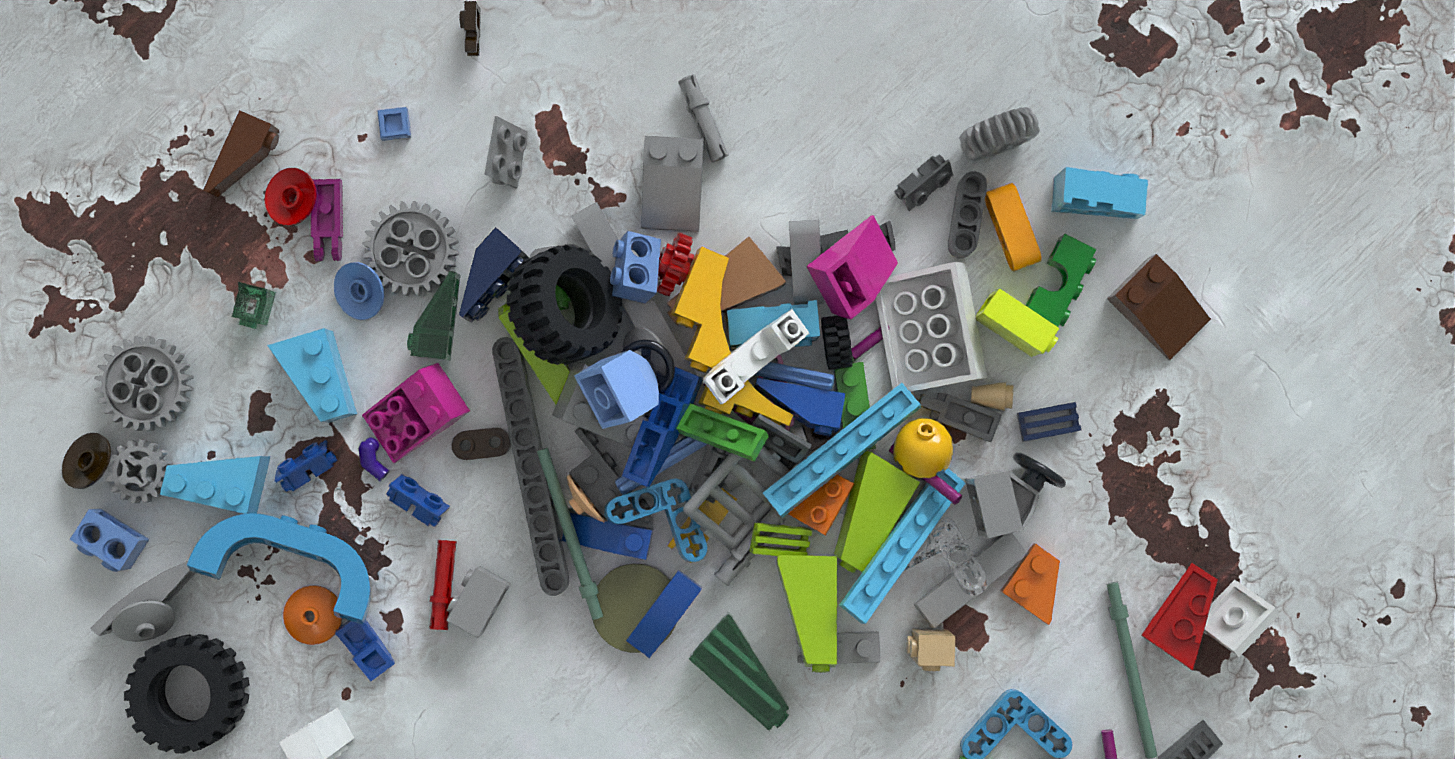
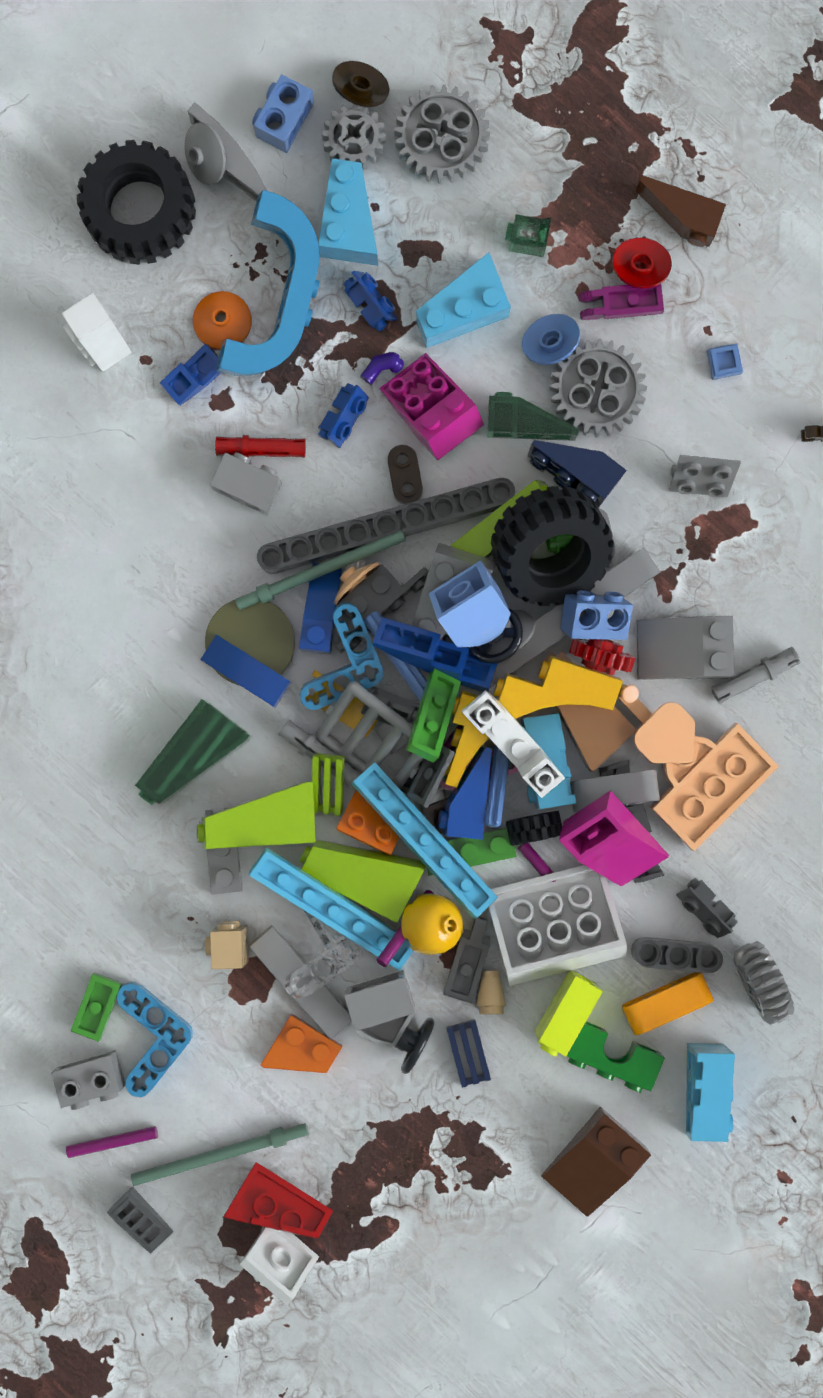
camera: 85 degrees right, 0 degrees up
none -> light nougat plate [617,684,779,851]

